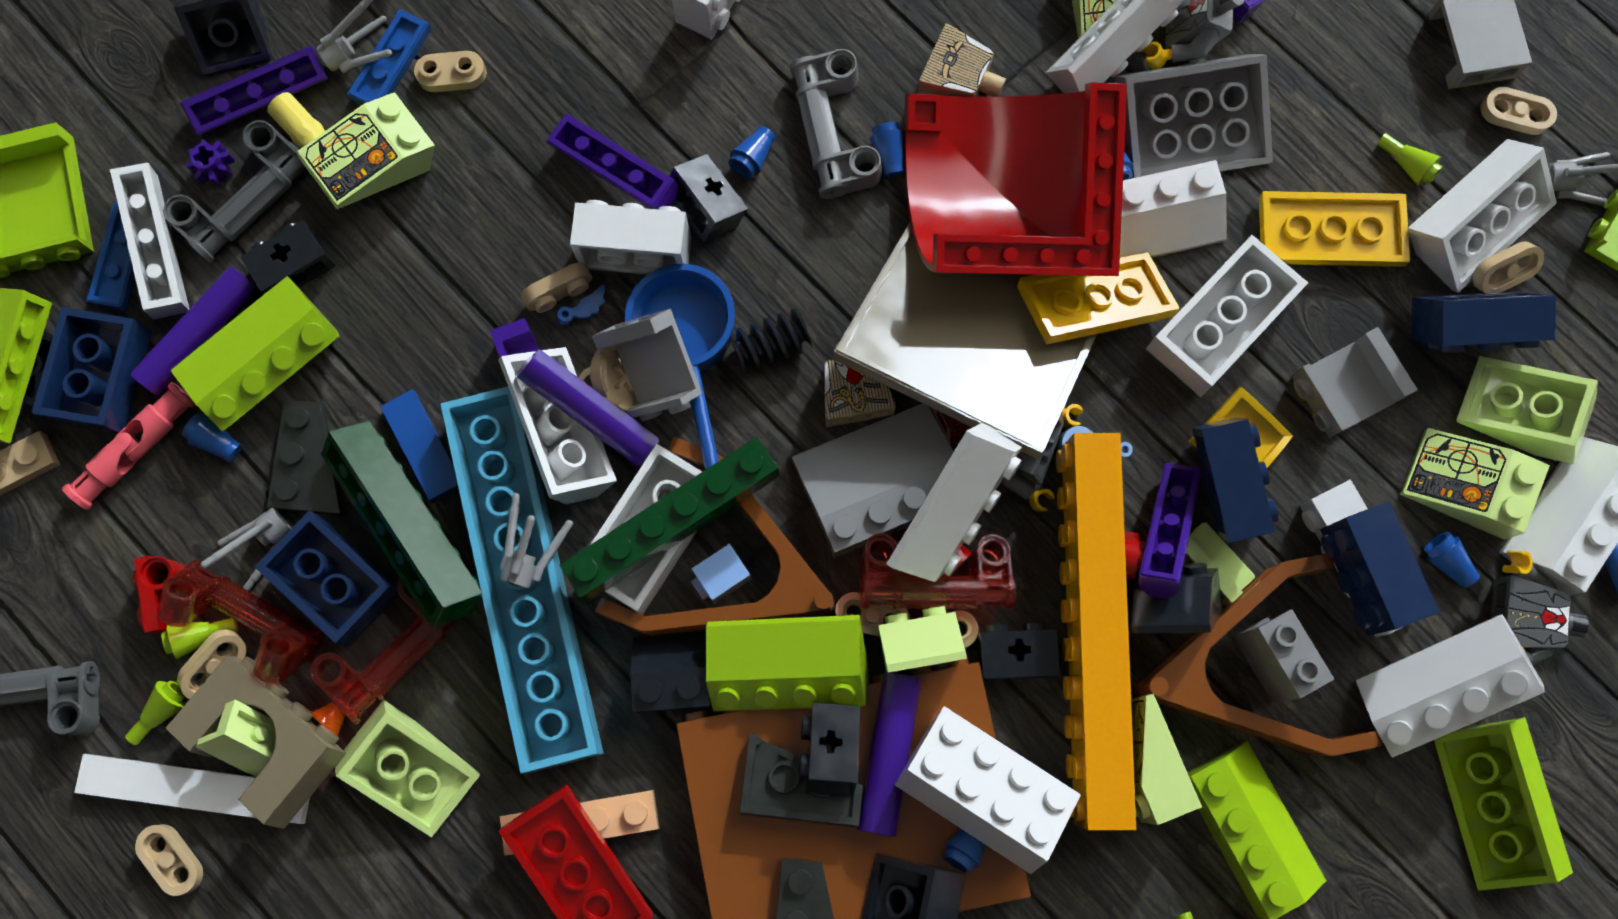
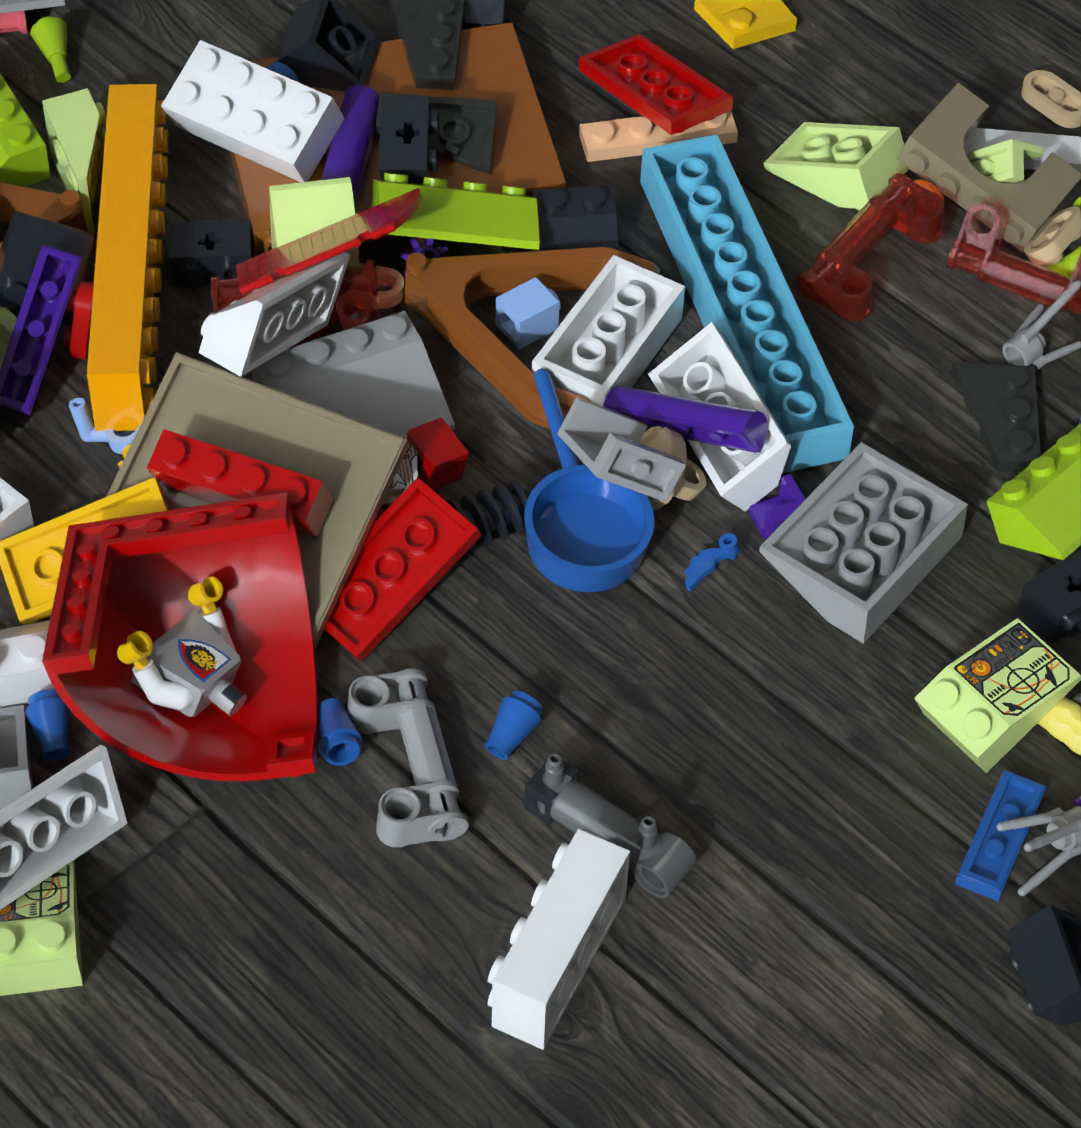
camera: 175 degrees right, 25 degrees down
dark blue brick [255,511,402,647] -> none
brick [321,421,483,629] -> none
blue tile [380,389,459,502] -> none
tan plate [414,51,487,92] -> none
light grey plant [499,493,573,588] -> none
tan plate [521,262,592,313] -> none
dark purple brick [546,113,678,210] -> none
dark green brick [559,437,780,603] -> none
white brick [570,200,692,275] -> none
brick [669,154,748,243] -> none
tan torso [917,24,1006,97] -> none
none -> torso [117,577,247,717]
none -> red brick [146,429,334,538]
none -> red piece [236,188,422,295]
none -> red plate [324,477,482,663]
none -> red panel [407,417,469,490]
none -> dark grey piece [524,754,697,899]
none -> light grey slope [759,442,968,644]

